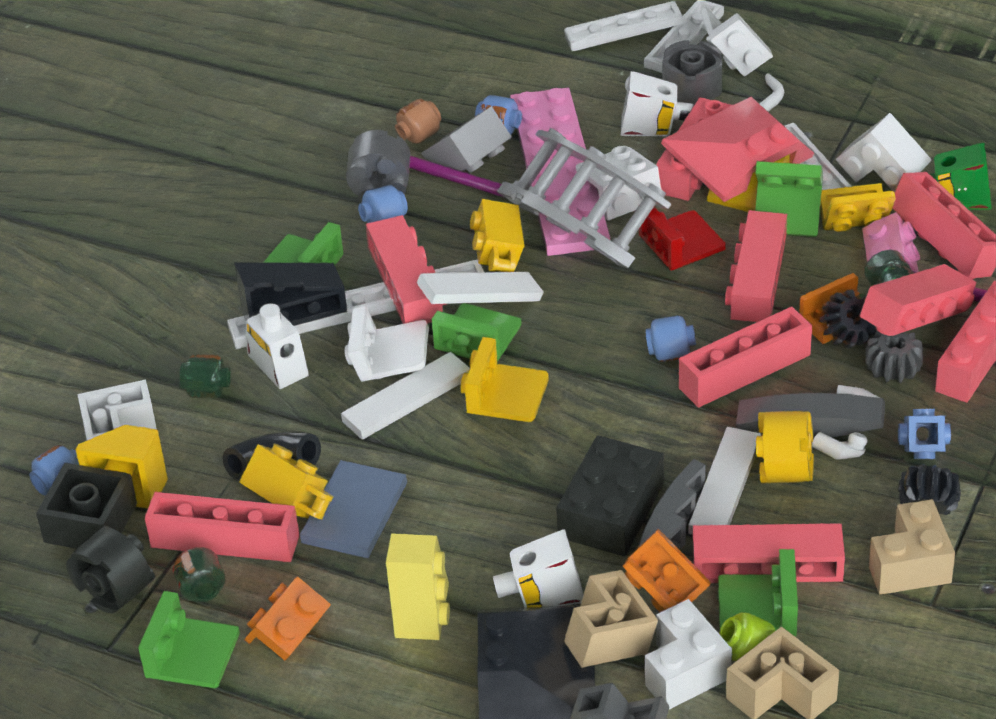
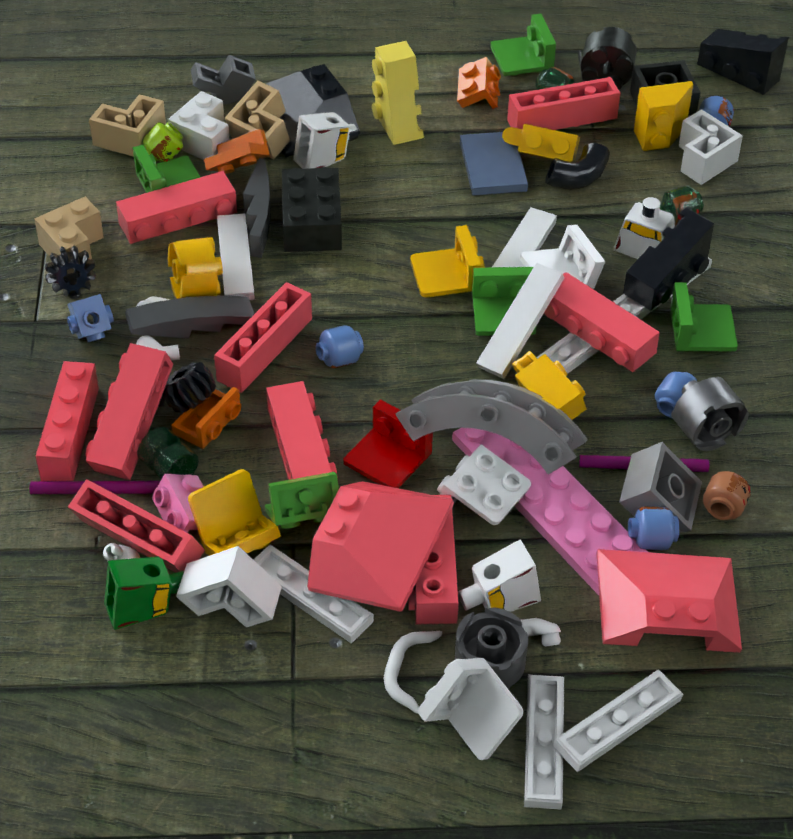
camera: 150 degrees right, 5 degrees up
none -> coral slope [596,549,742,653]

